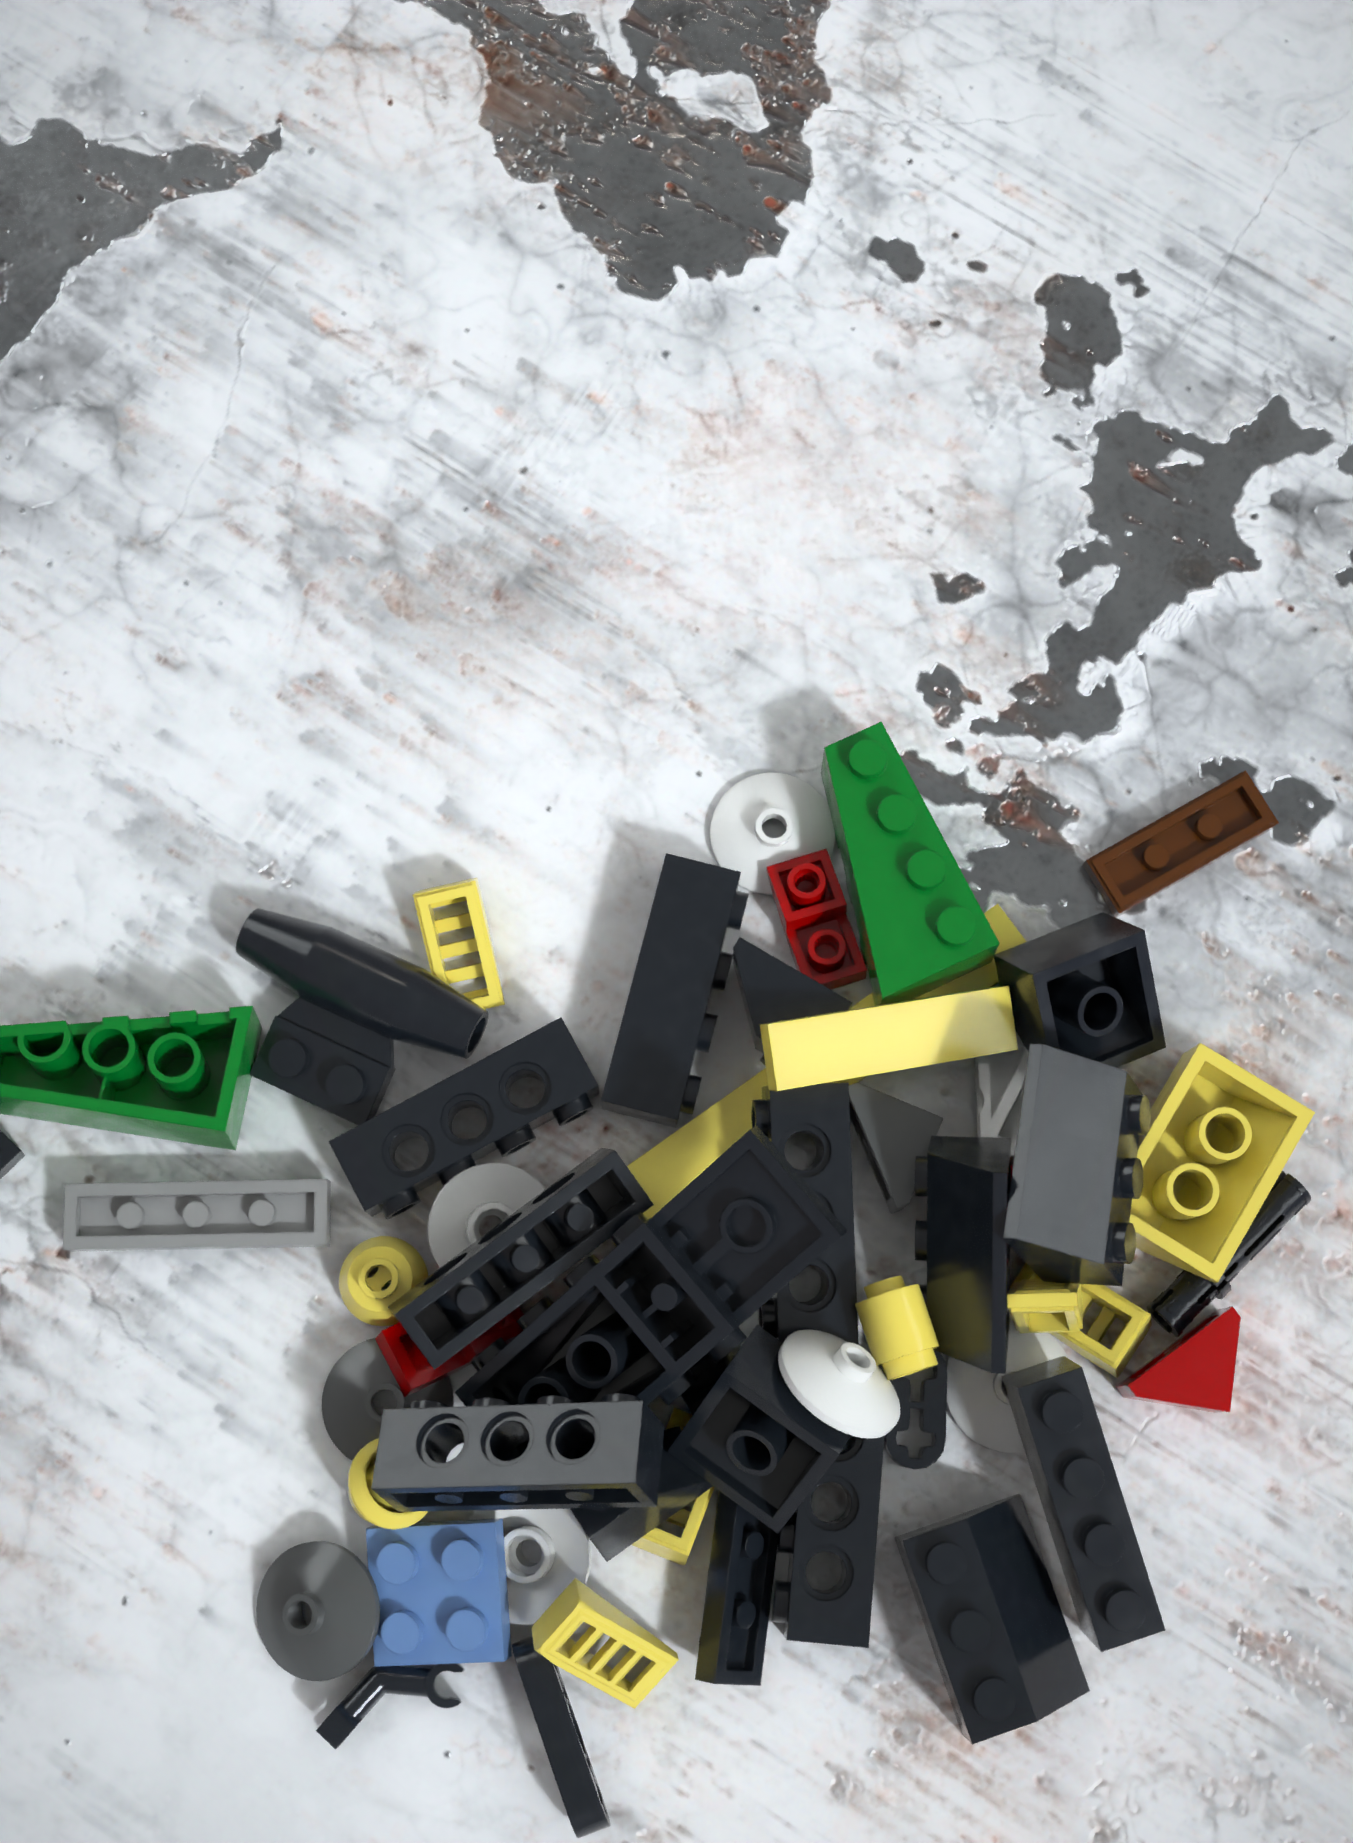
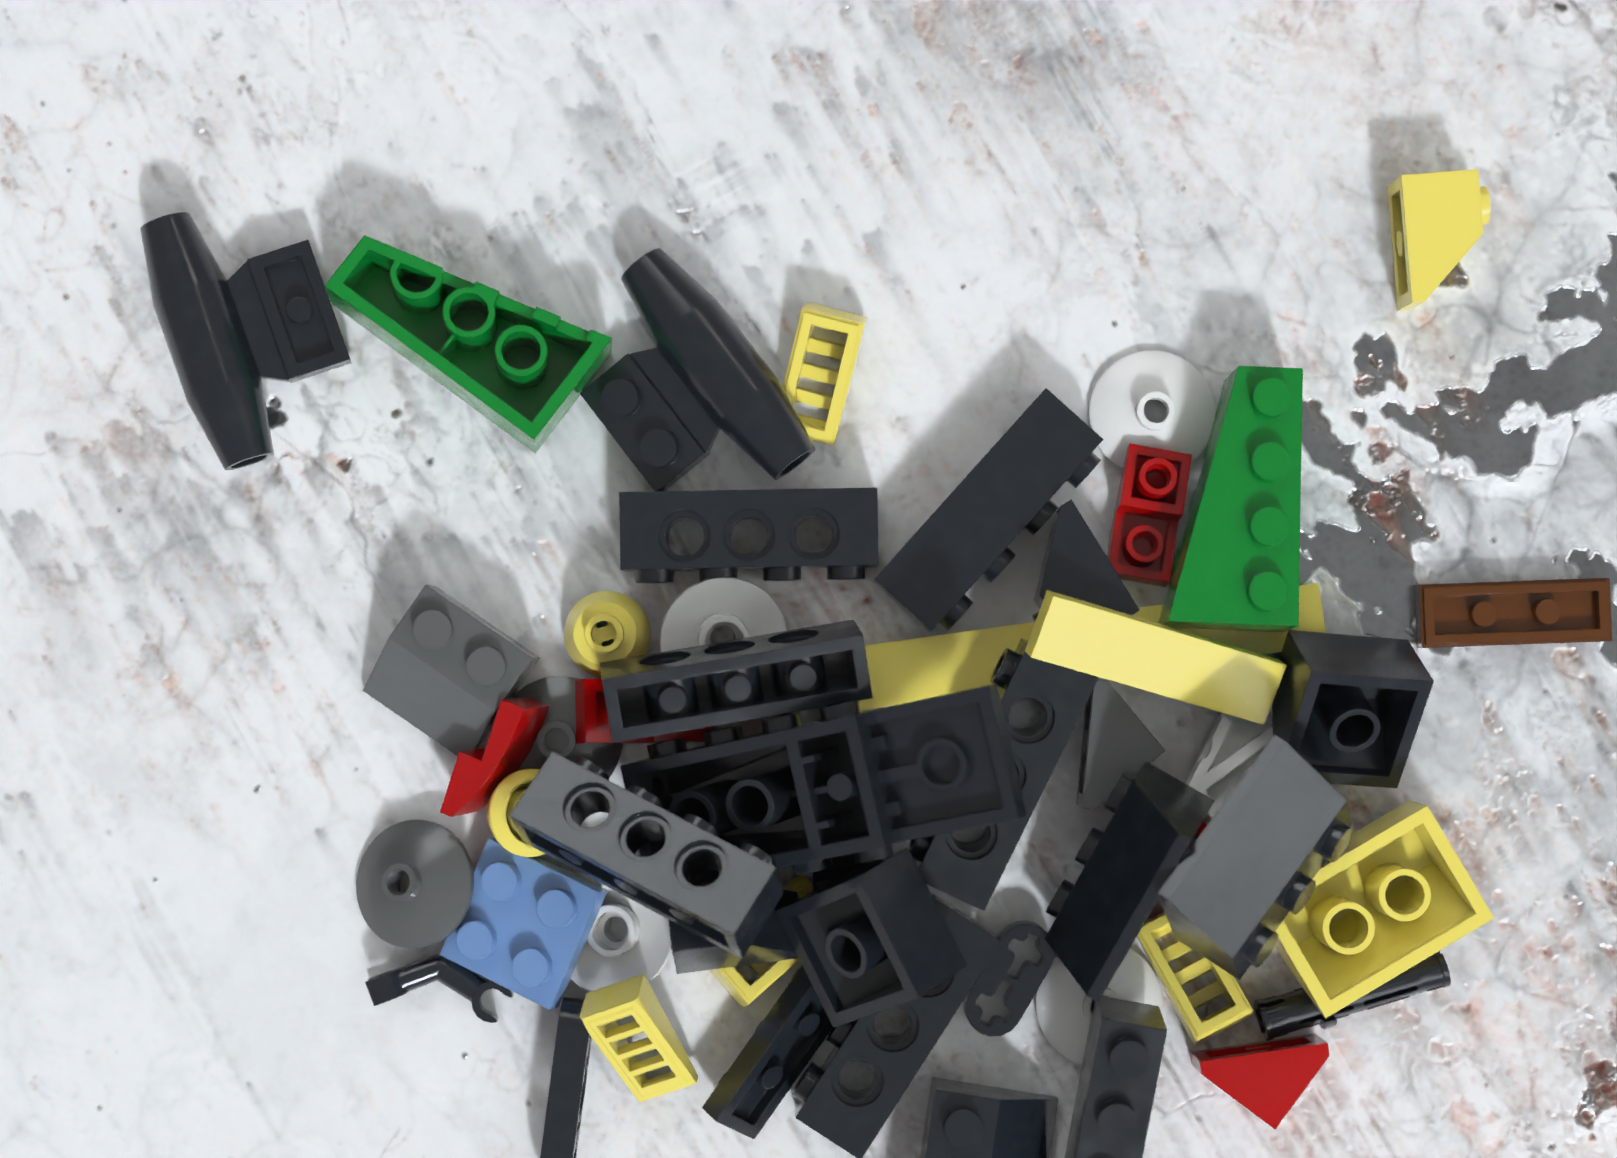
camera: 25 degrees right, 10 degrees up
light grey plate [63,1179,331,1252] -> none
white dish [778,1330,900,1439] -> none
light yellow brick [855,1275,939,1380] -> none
light yellow slope [1007,1279,1083,1333] -> none
none -> dark grey slope [363,584,540,756]
none -> red slope [440,697,550,817]
none -> light yellow slope [1387,169,1491,311]

